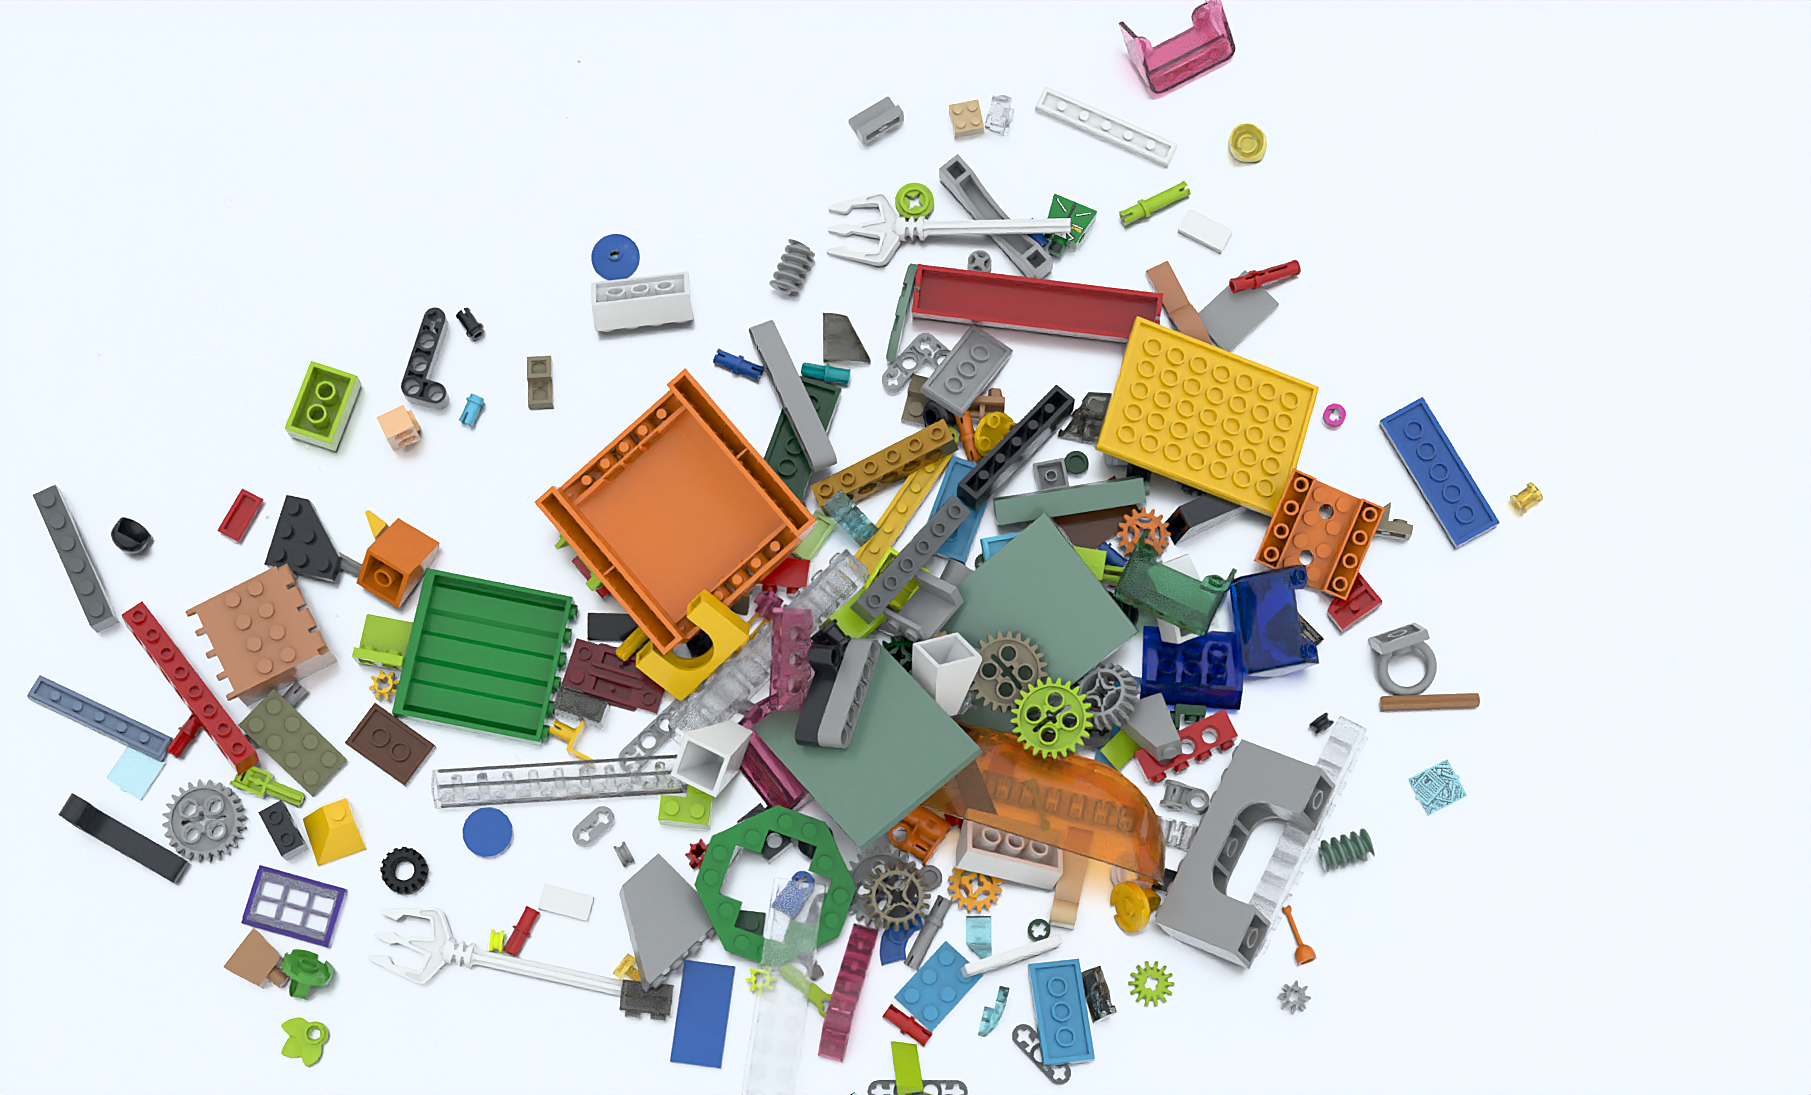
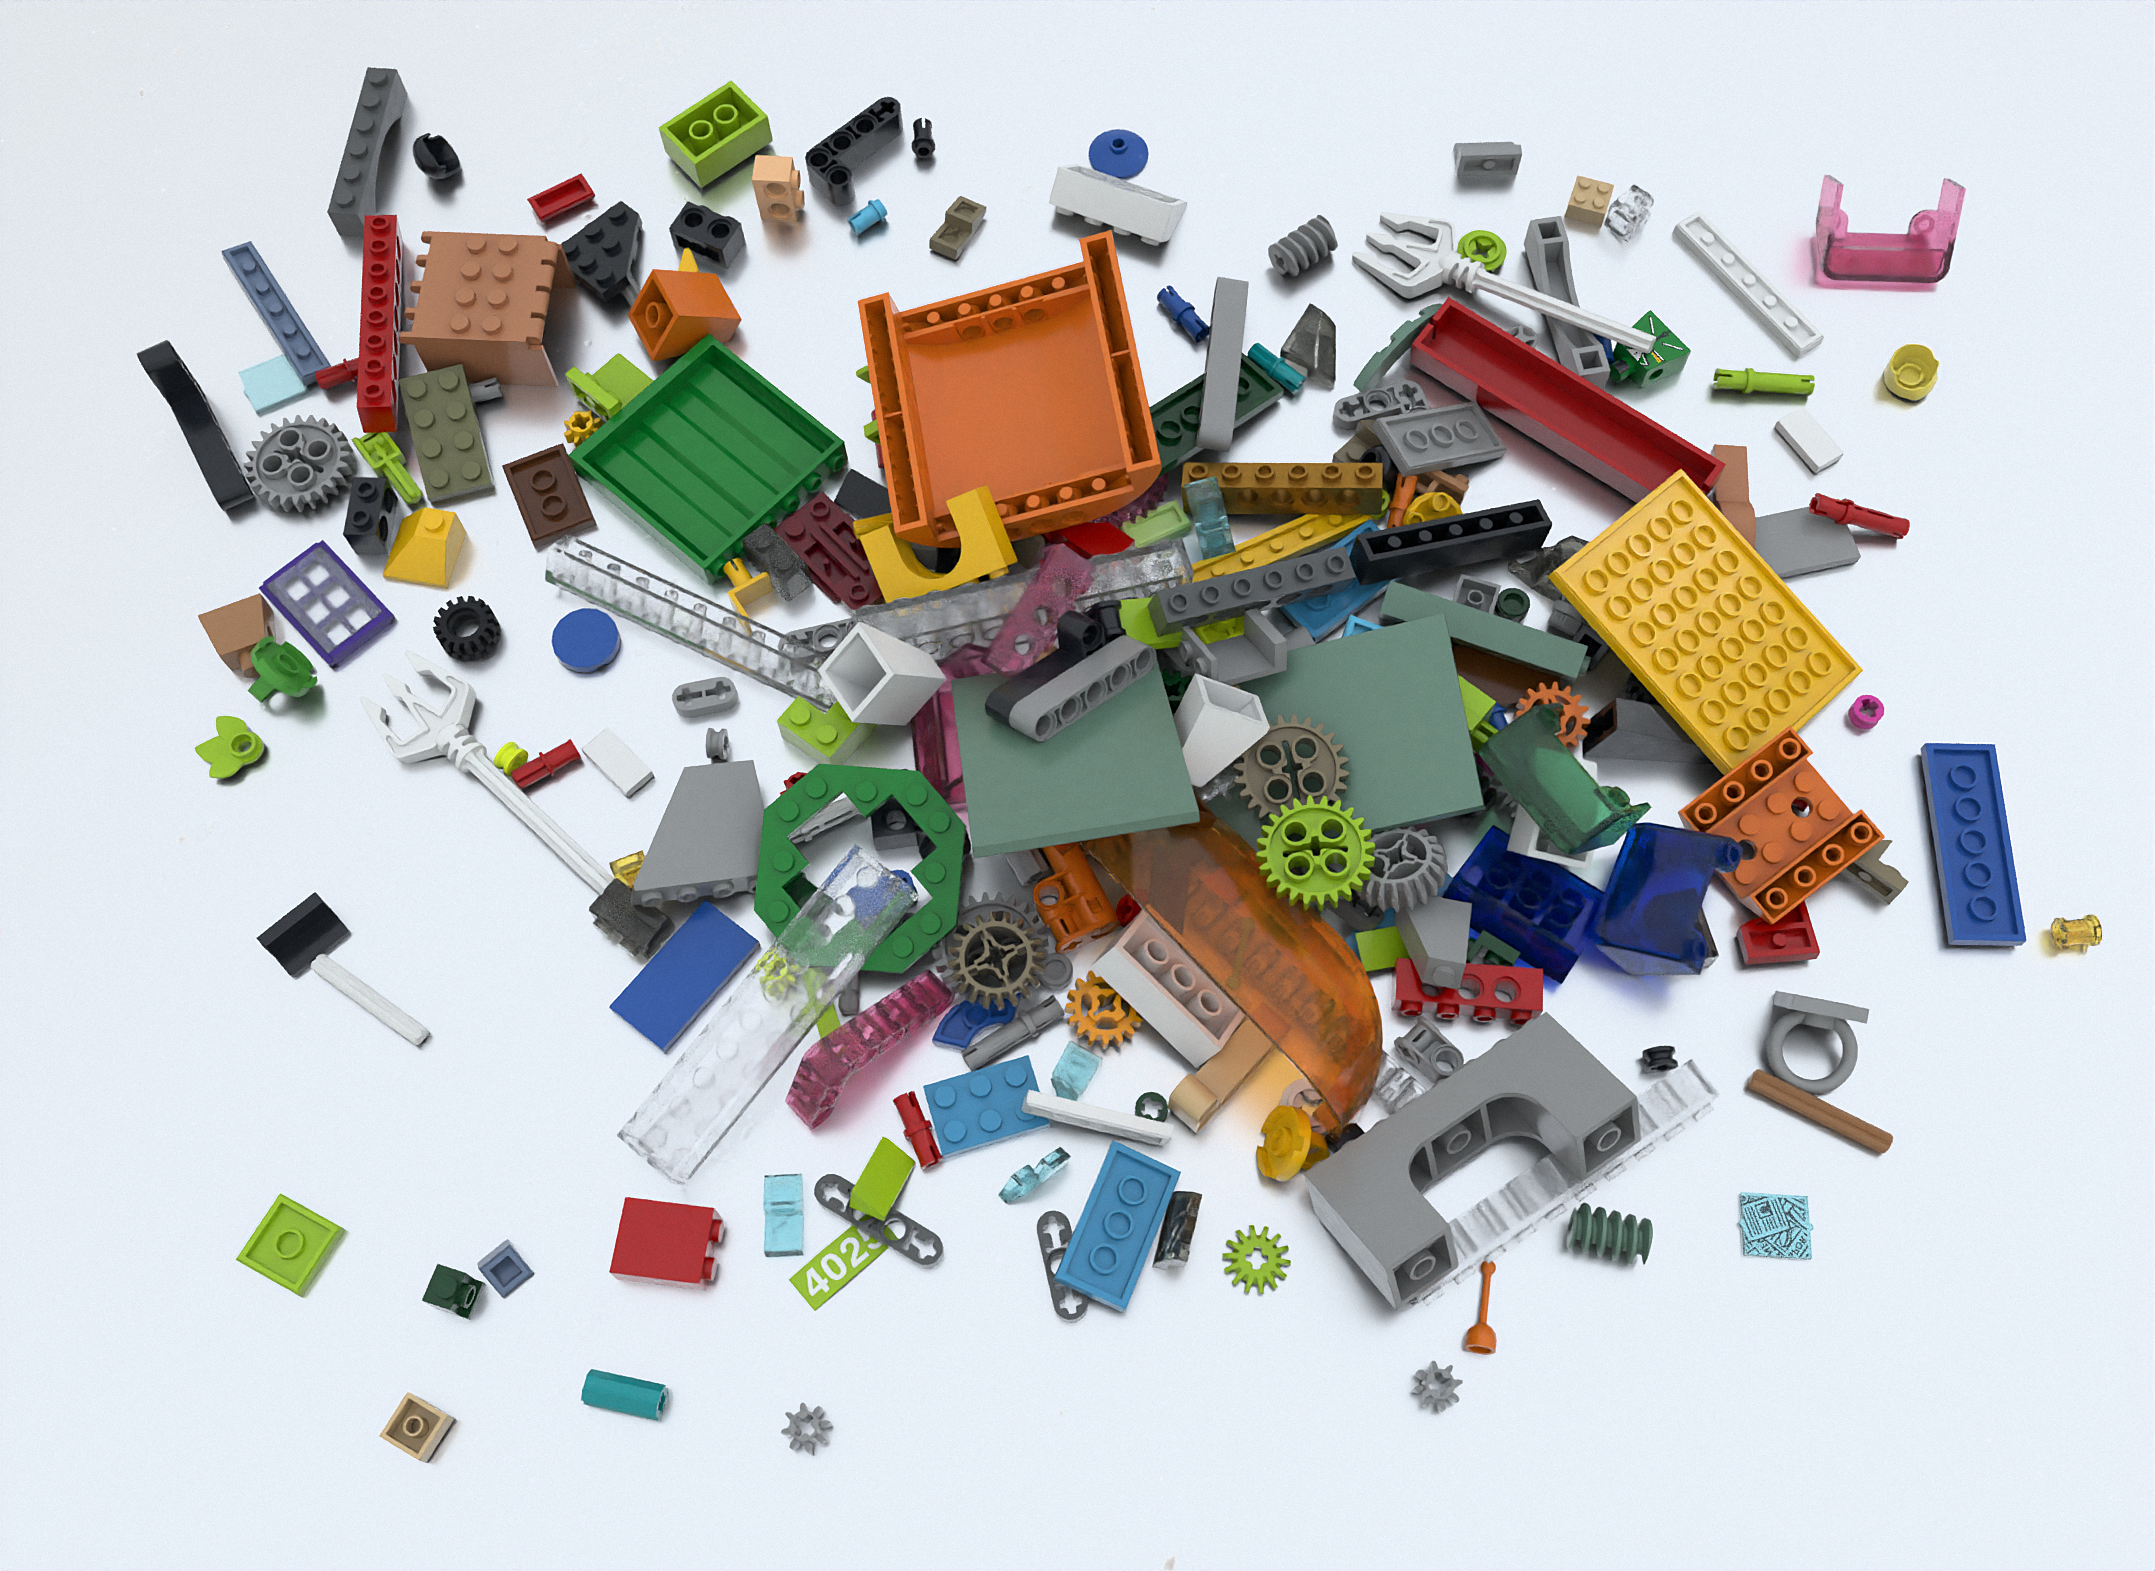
camera: 30 degrees right, 10 degrees down
none -> black brick [669,201,746,270]

